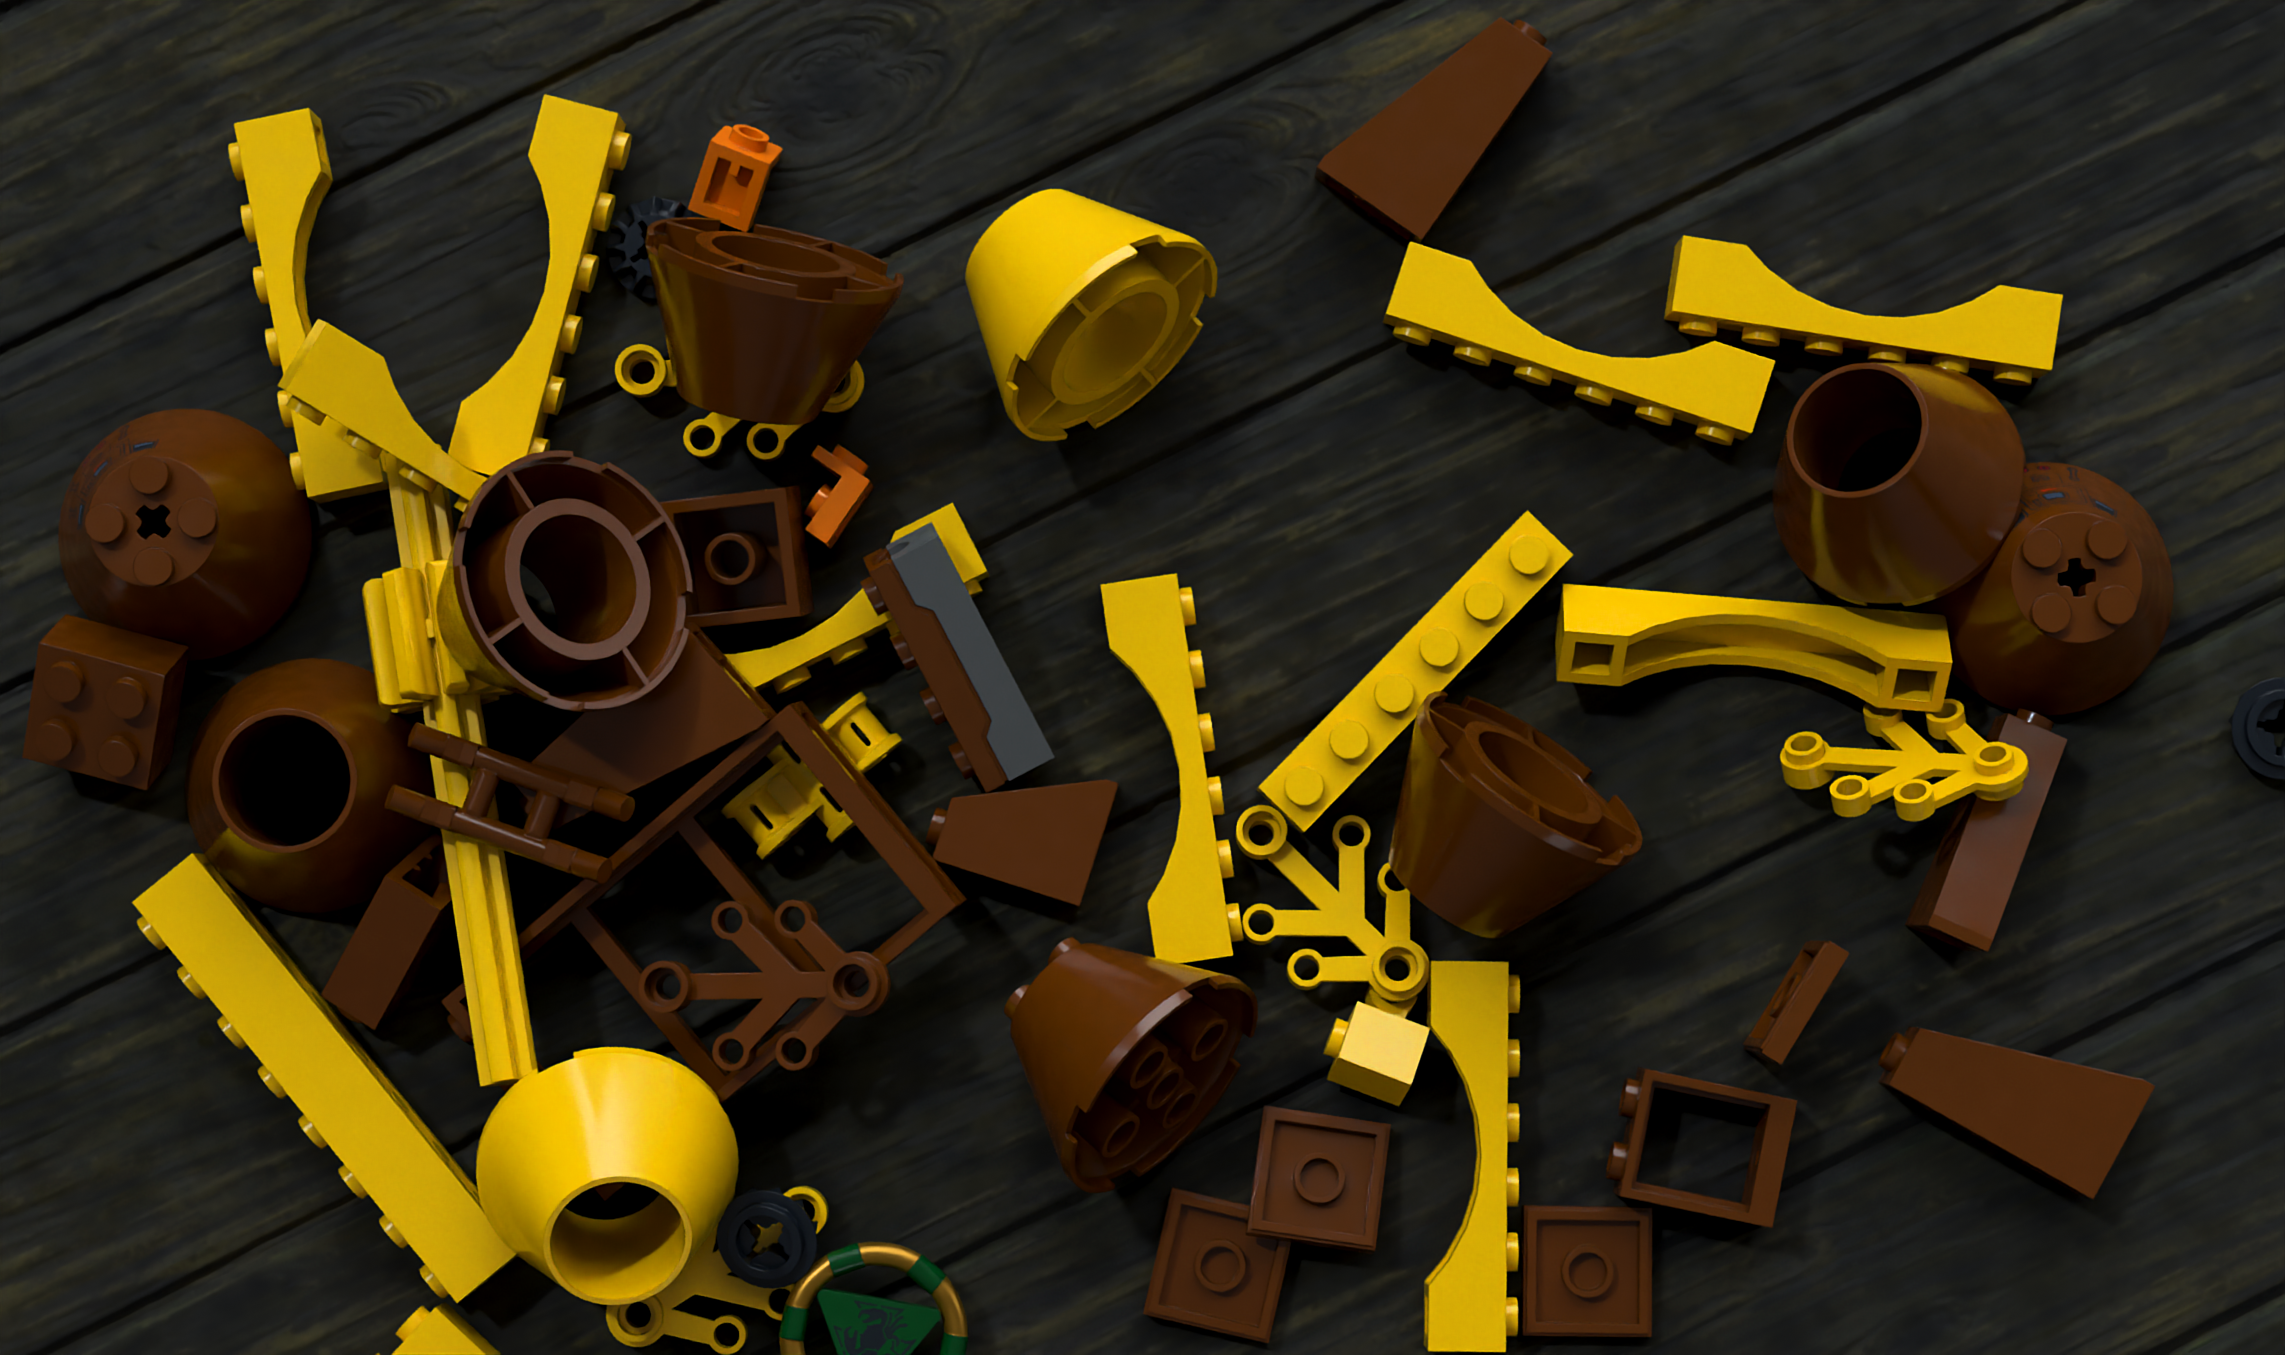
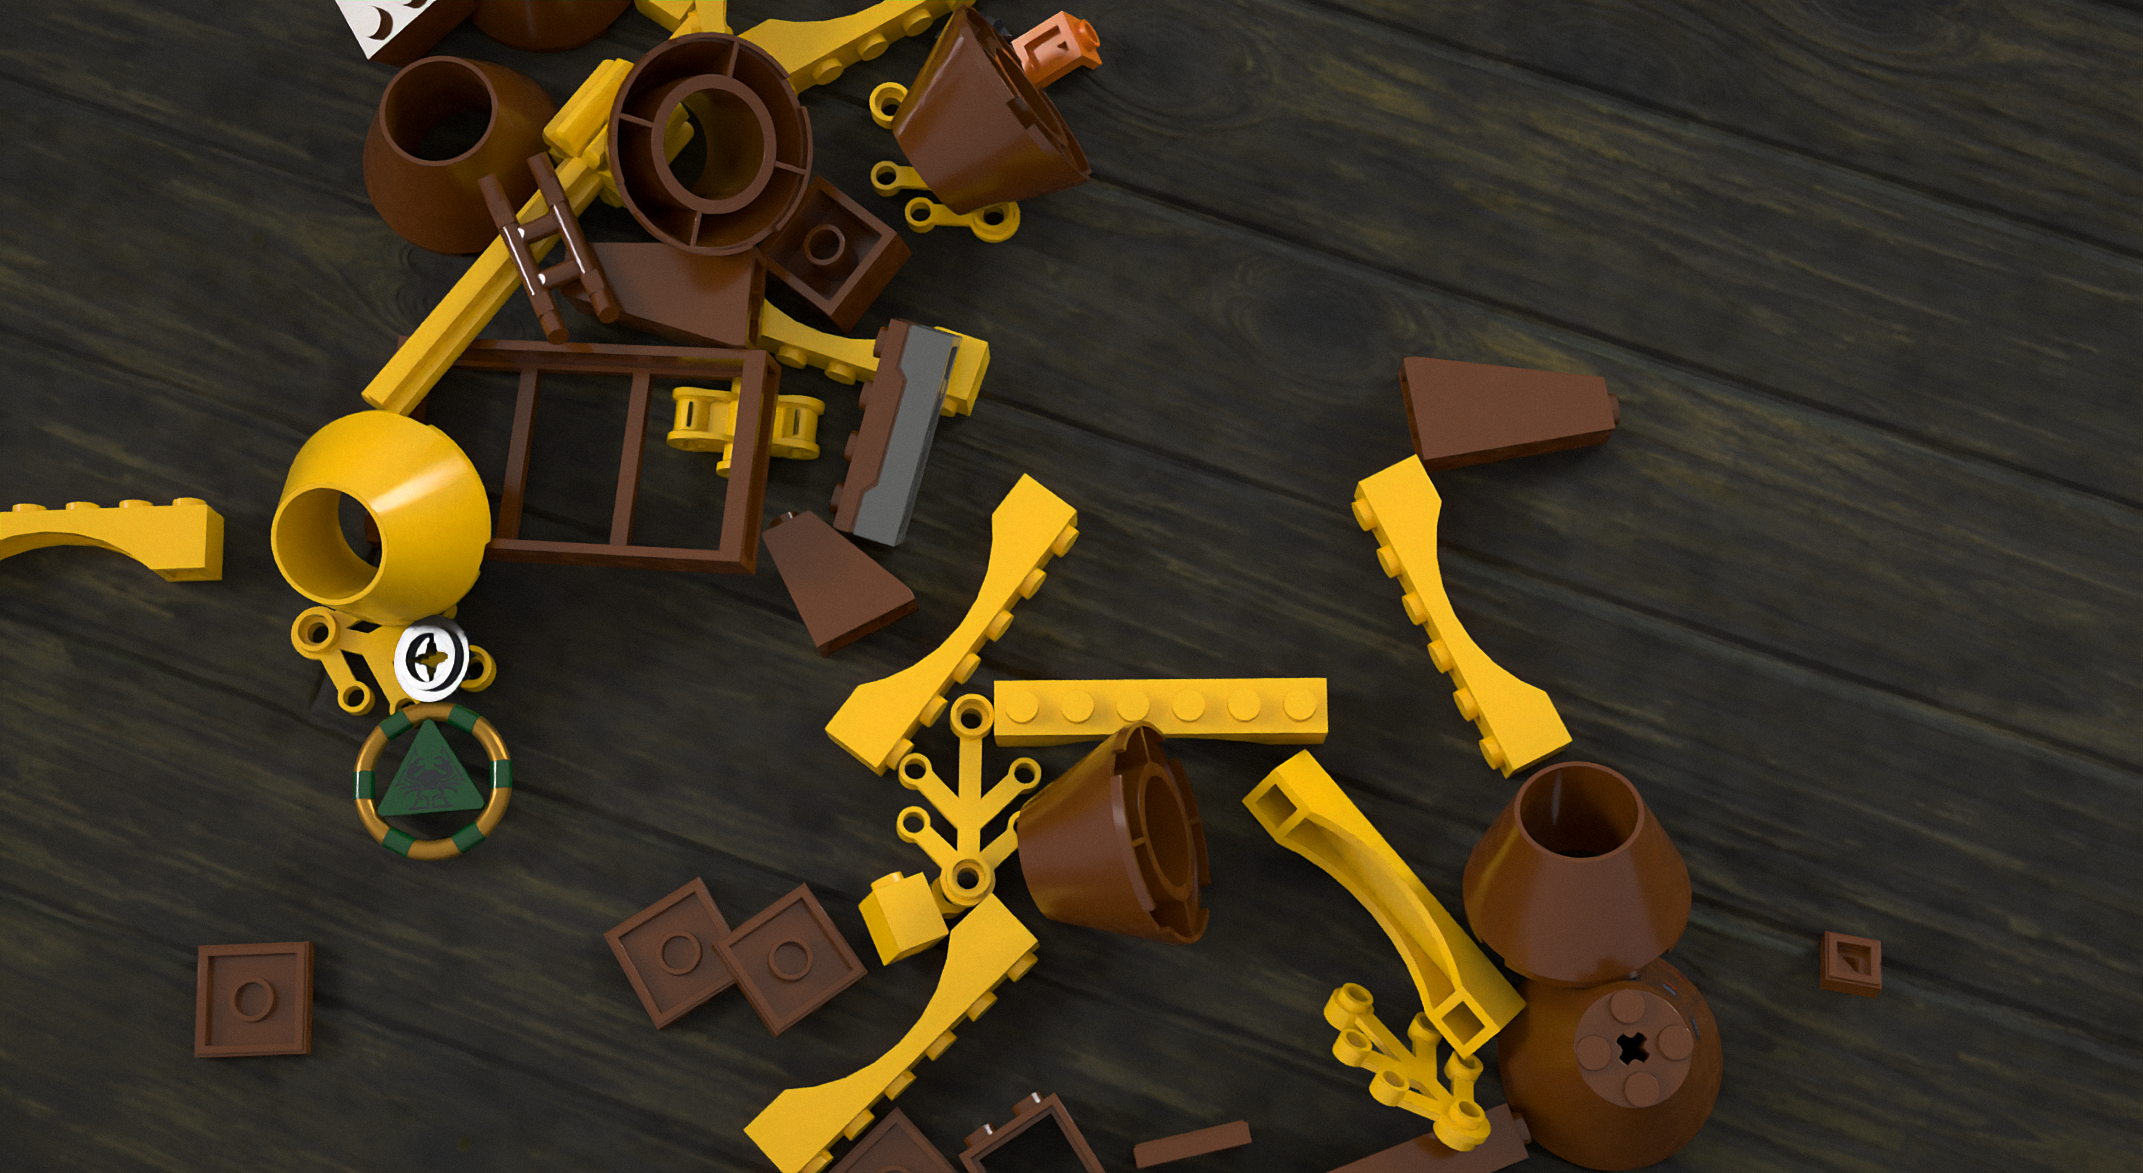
camera: 50 degrees right, 10 degrees down
yellow brick [132,853,518,1303] -> none
reddish brown slope [320,832,454,1030] -> none
reddish brown plant [638,900,891,1071] -> none
orange bracket [804,445,874,549] -> none
yellow cone [965,189,1218,441] -> none
reddish brown cone [1004,937,1258,1193] -> none
yellow arch [1664,235,2063,386] -> none
none -> reddish brown tile [1820,931,1882,999]

